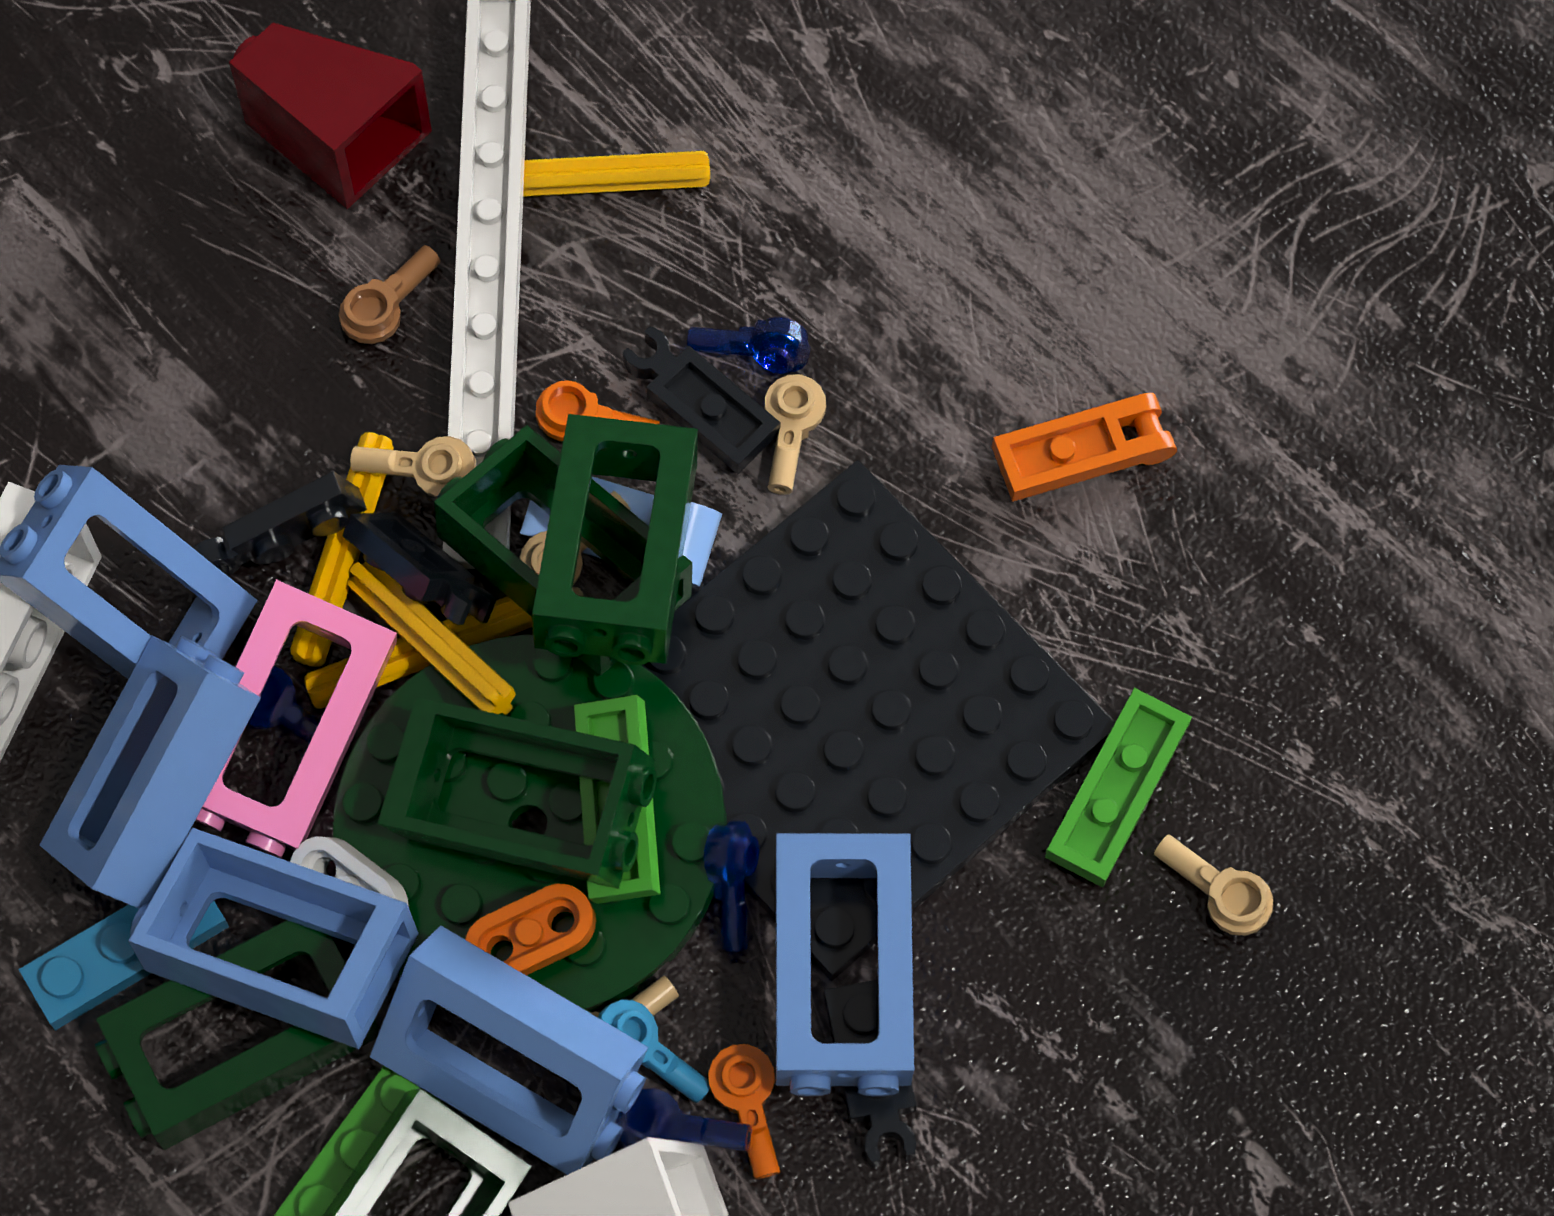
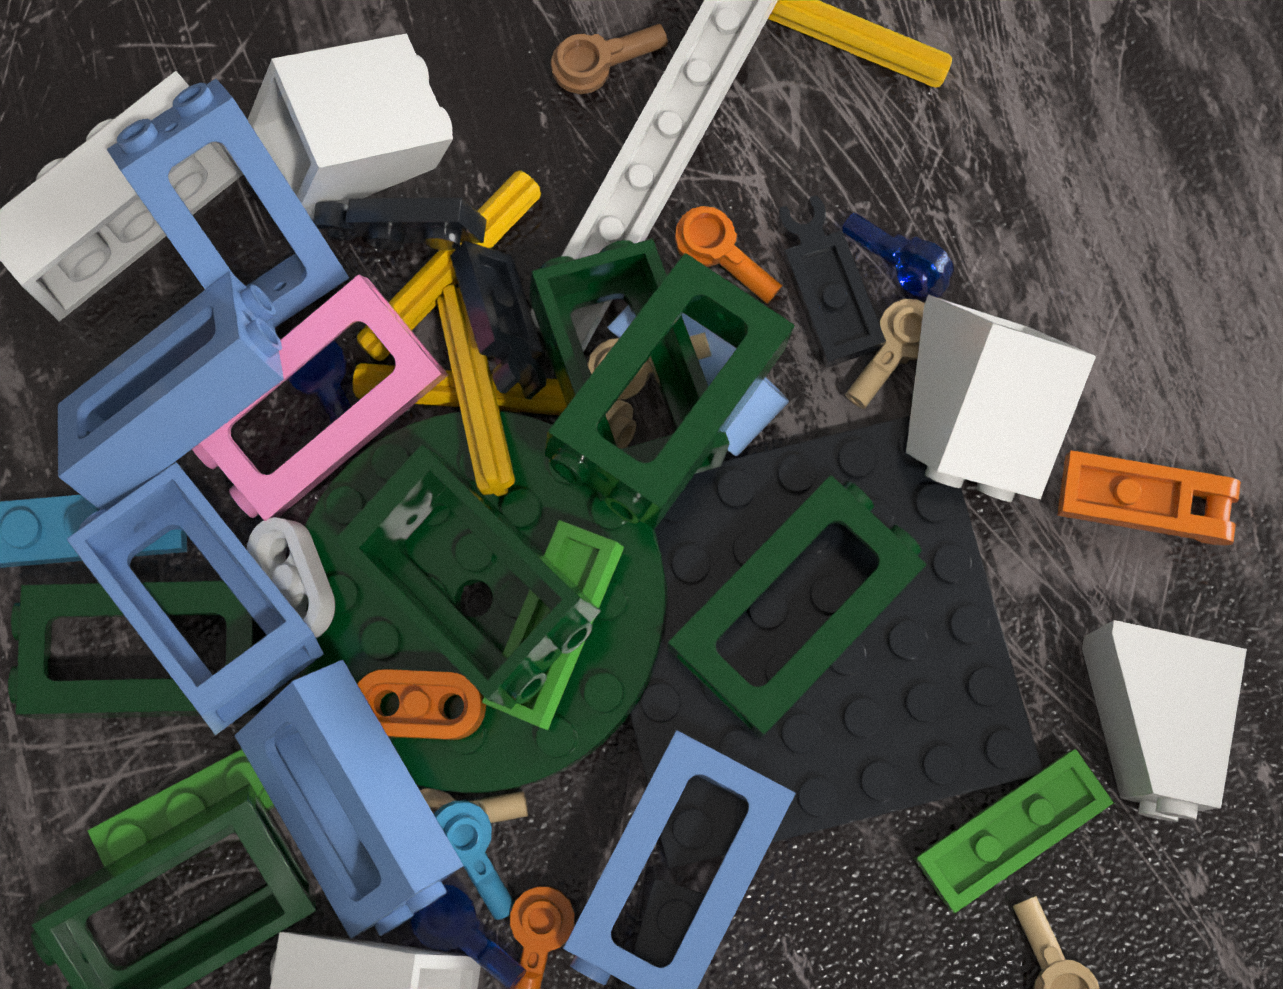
camera: 30 degrees right, 10 degrees up
tan plate [350,436,476,498] -> none
clear blue plate [704,820,759,952] -> none
none -> white slope [247,33,453,219]
none -> dark green piece [667,475,927,739]
none -> white slope [906,295,1096,502]
none -> white slope [1082,620,1247,822]

